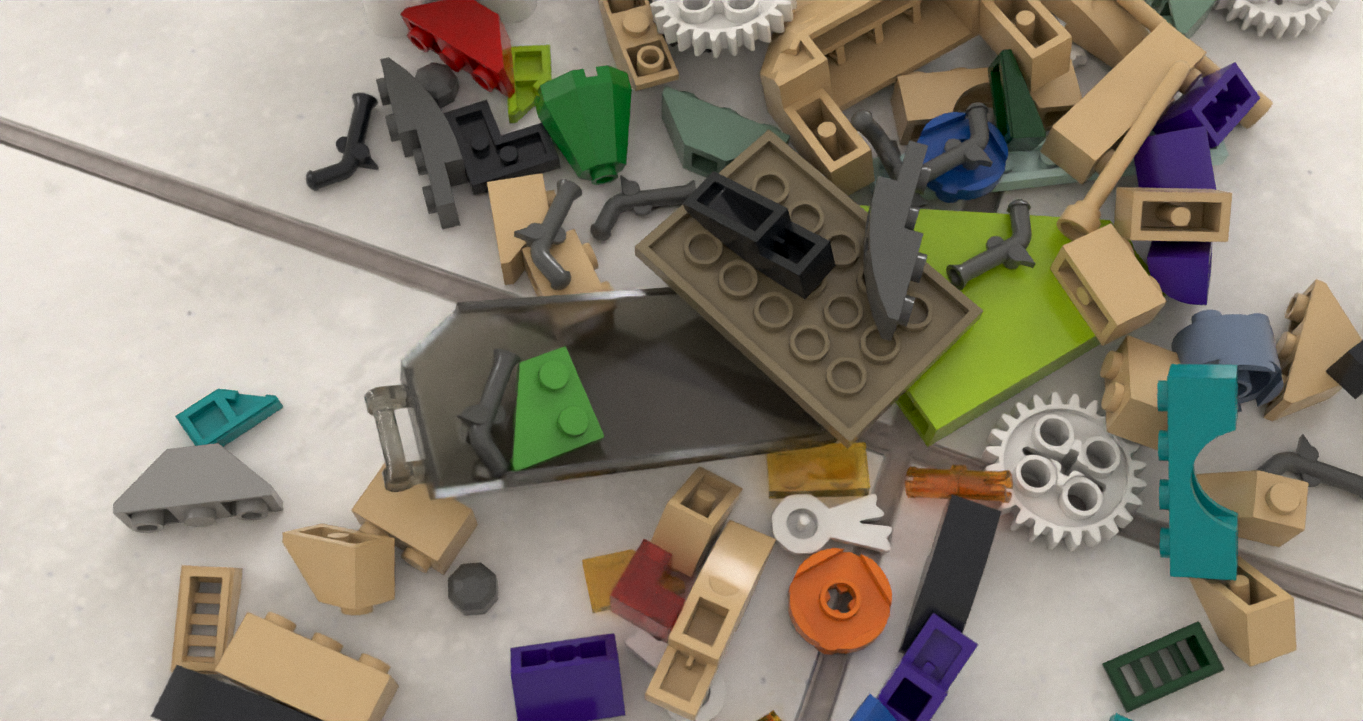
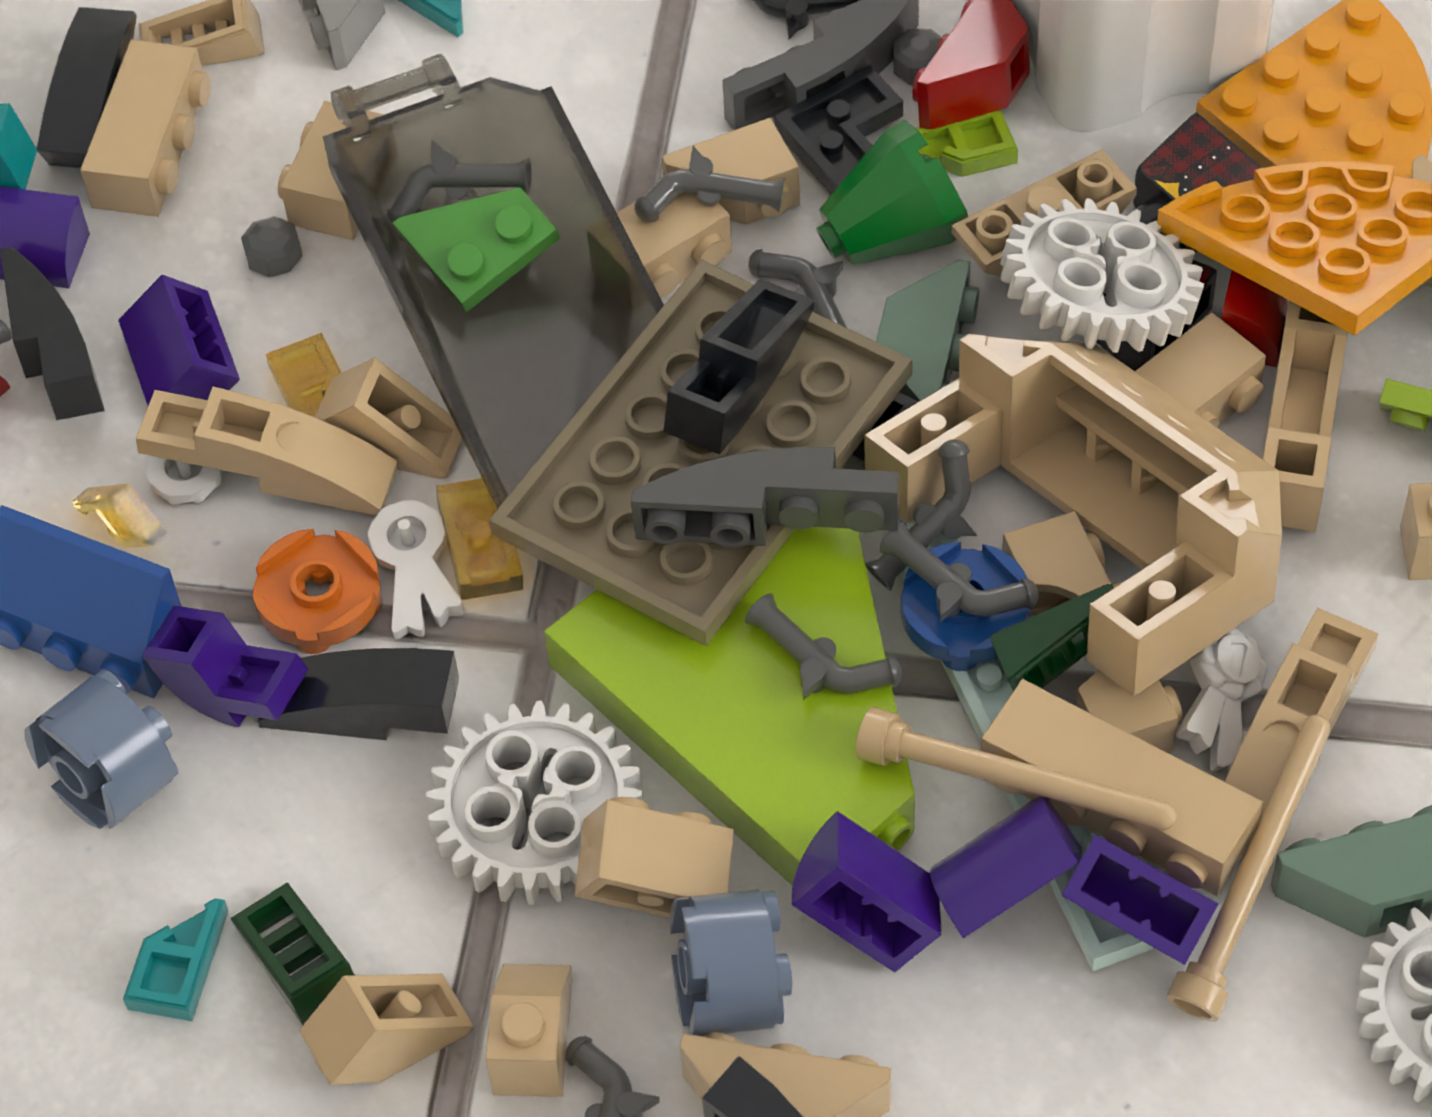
camera: 85 degrees right, 10 degrees down
tan slope [282,523,395,615] -> none
clear red piece [610,539,685,643] -> none
clear orange pin [905,464,1013,503] -> none
tan brick [1050,223,1167,346] -> none
tan brick [1114,187,1232,242] -> none
teal arch [1157,364,1238,581] -> none

